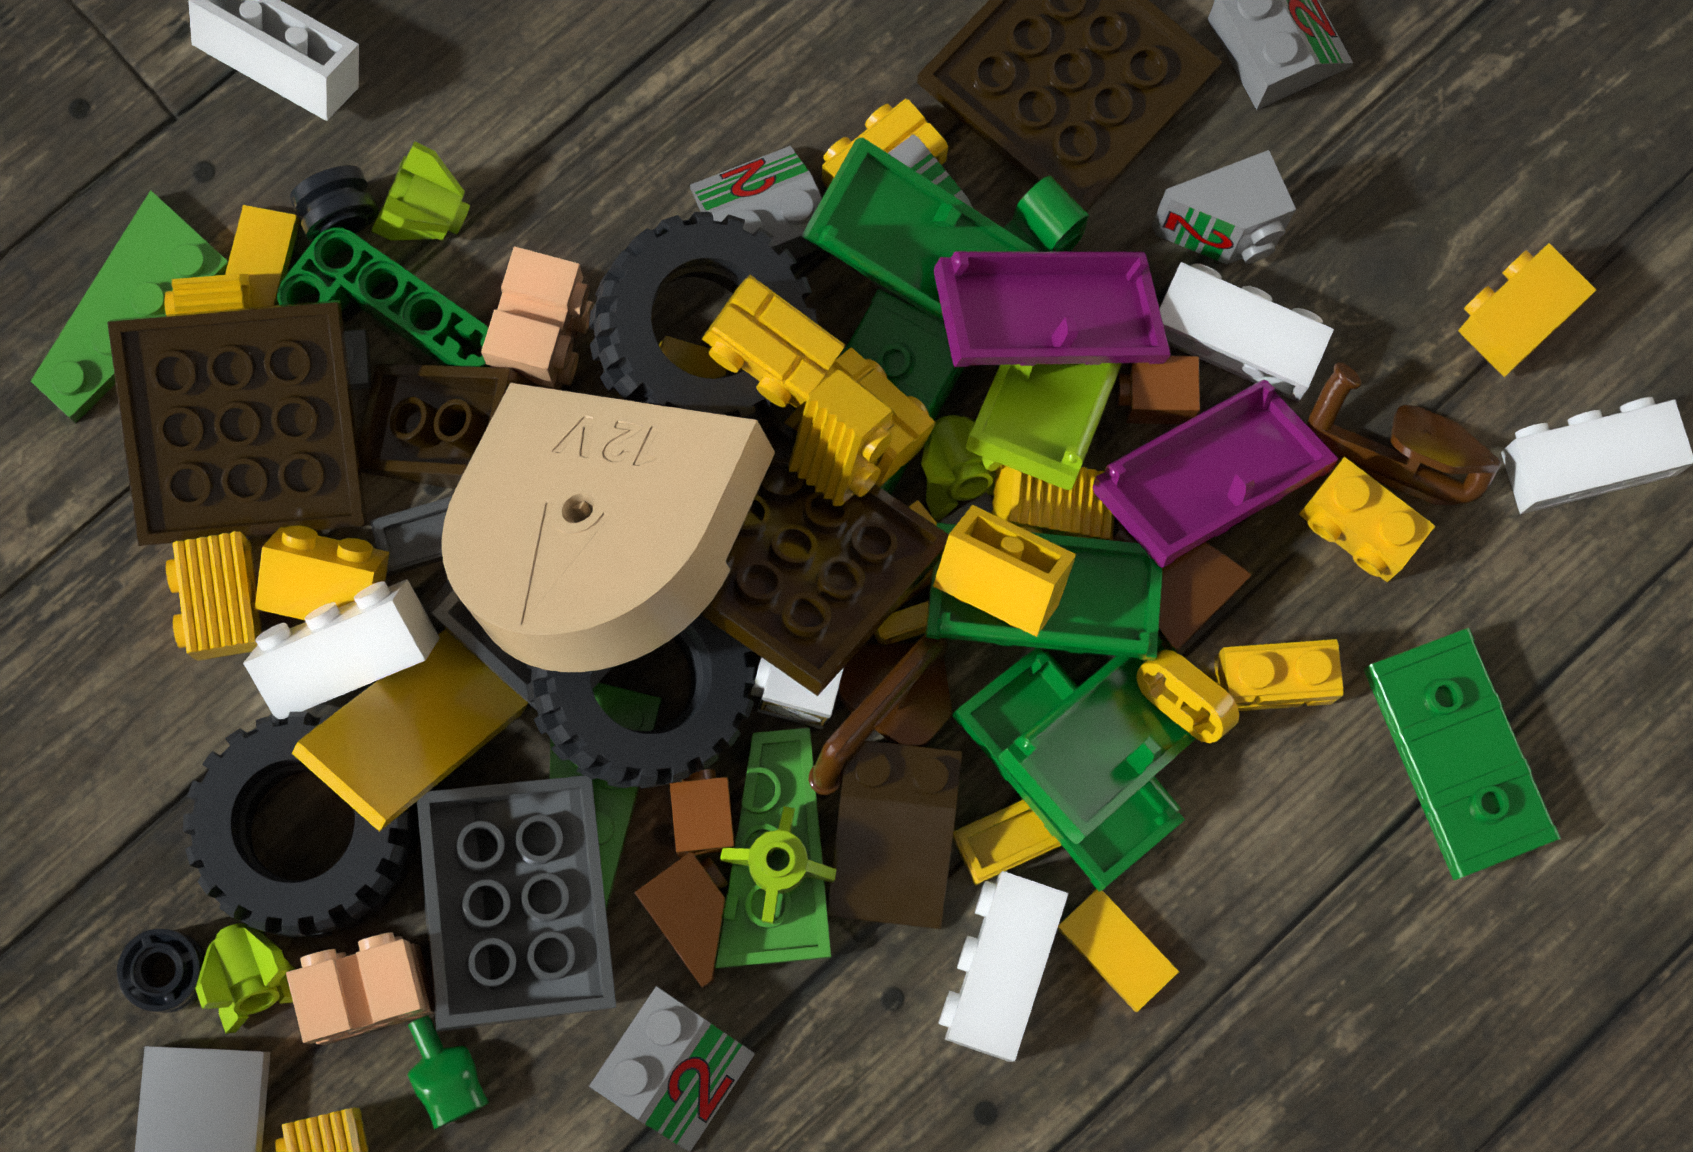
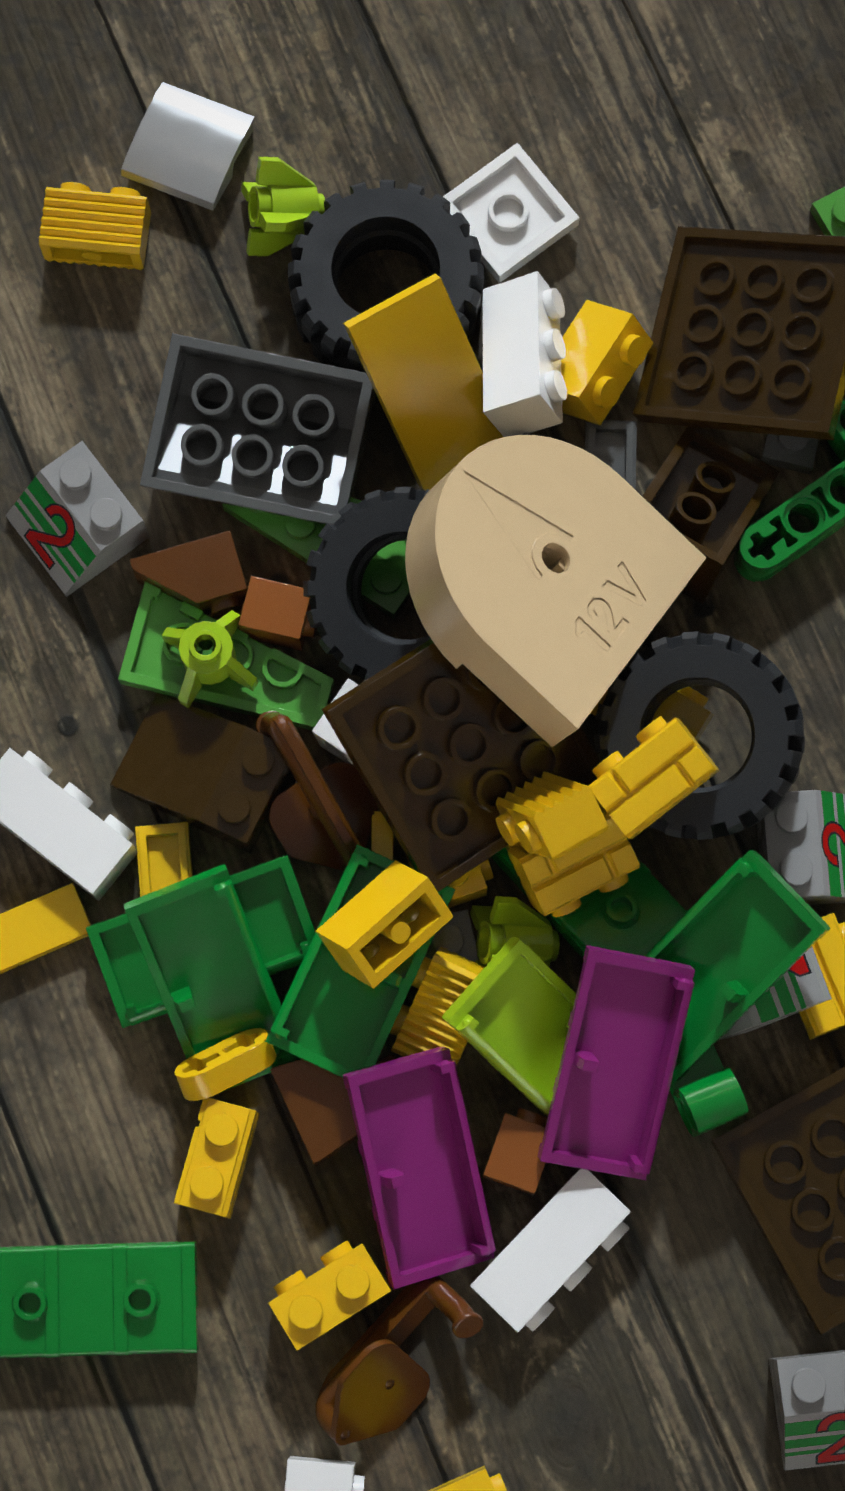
camera: 115 degrees right, 0 degrees up
black wheel [117,929,206,1013] -> none
yellow brick [166,531,263,661] -> none
light nougat brick [286,932,435,1045] -> none
green piece [407,1015,490,1130] -> none
light nougat brick [481,246,594,390] -> none
light grey slope [1152,150,1296,265] -> none
none -> white plate [443,143,579,283]

